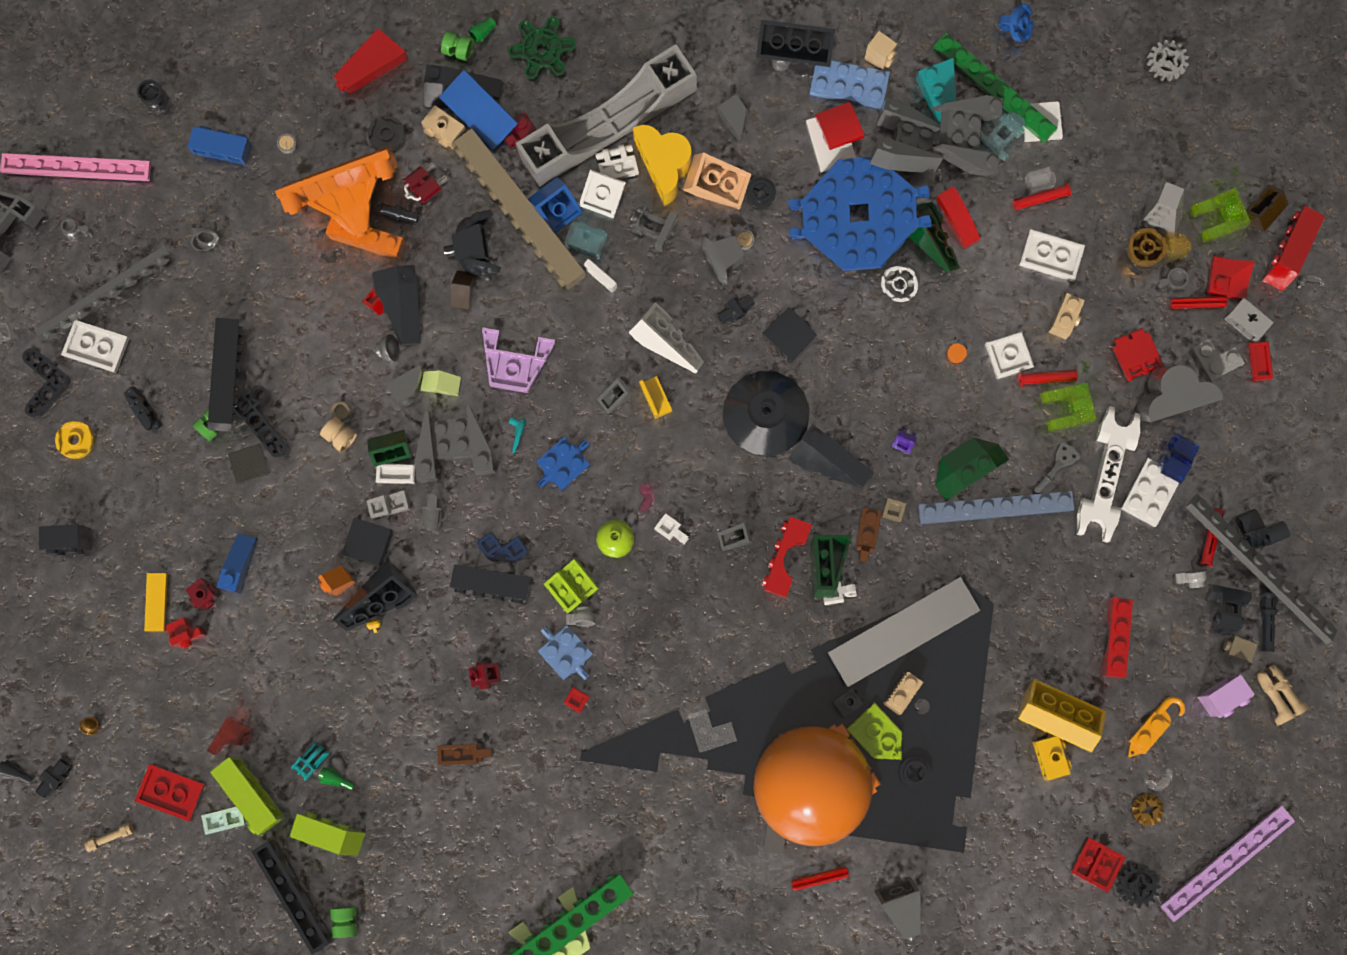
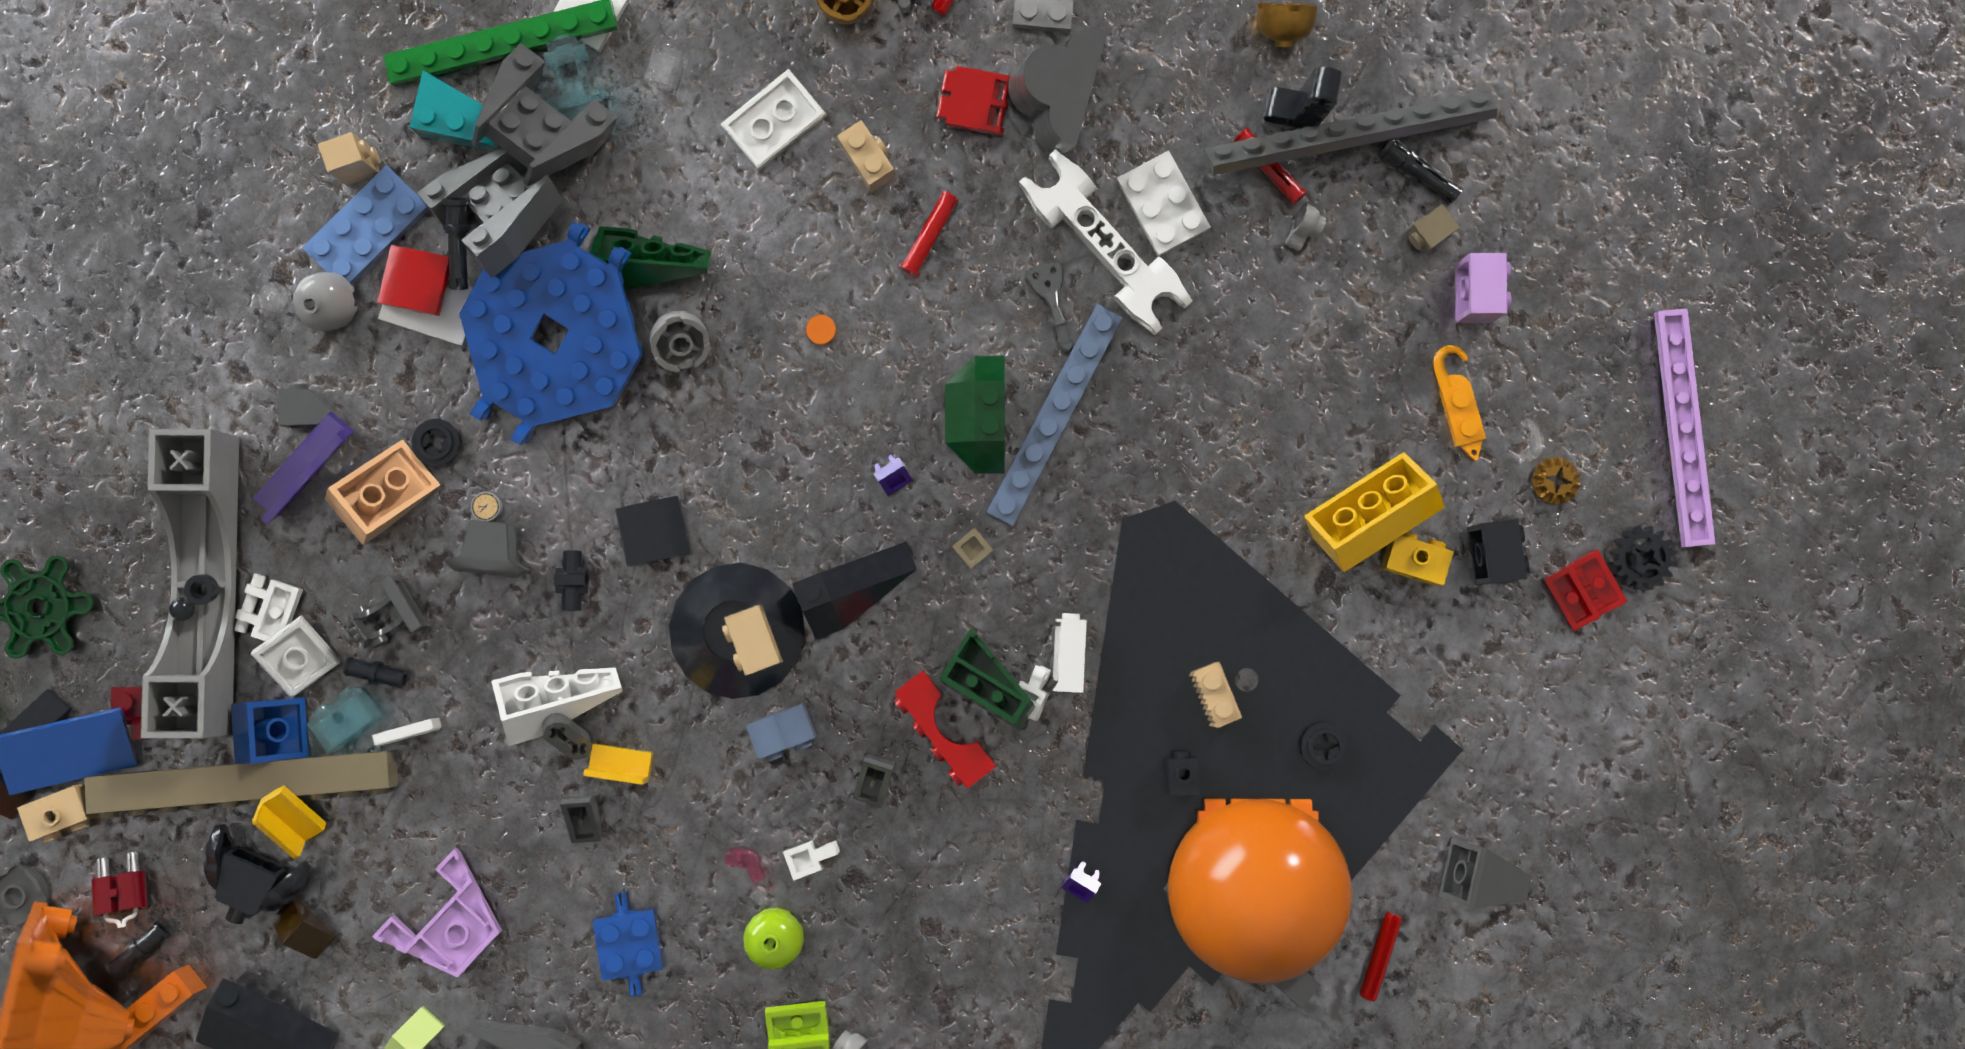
camera: 65 degrees left, 5 degrees up
teal bar [509,416,526,453] -> none
yellow brick [633,125,691,206] -> none
clear plate [688,709,737,752] -> none
black slope [756,20,835,67] -> none
light grey slope [828,577,980,687] -> none
lime tile [846,703,902,760] -> none
reddish brown hinge [856,507,882,562] -> none
red slope [936,186,980,249] -> none
white tile [985,332,1034,379] -> none
red pin [1012,182,1071,211] -> none
clear neon green brick [1040,383,1097,432] -> none
red arch [1101,597,1133,679] -> none
clear blue brick [1158,433,1200,484] -> none
black tile [1207,585,1252,636] -> none
tan piece [1257,665,1310,726] -> none
none -> black plate [169,574,219,621]
none -> yellow panel [252,785,326,859]
none -> dark purple fence [253,412,355,525]
none -> light grey cylinder [293,271,357,331]
none -> black pin [343,657,409,689]
none -> black pin [442,197,471,290]
none -> dark grey beam [542,713,592,760]
none -> tan brick [722,605,783,676]
none -> sand blue brick [746,703,817,762]
none -> white window [1052,613,1087,693]
none -> tile [1061,862,1101,903]
none -> pearl gold cylinder [1257,2,1317,47]
none -> black brick [1467,519,1530,585]

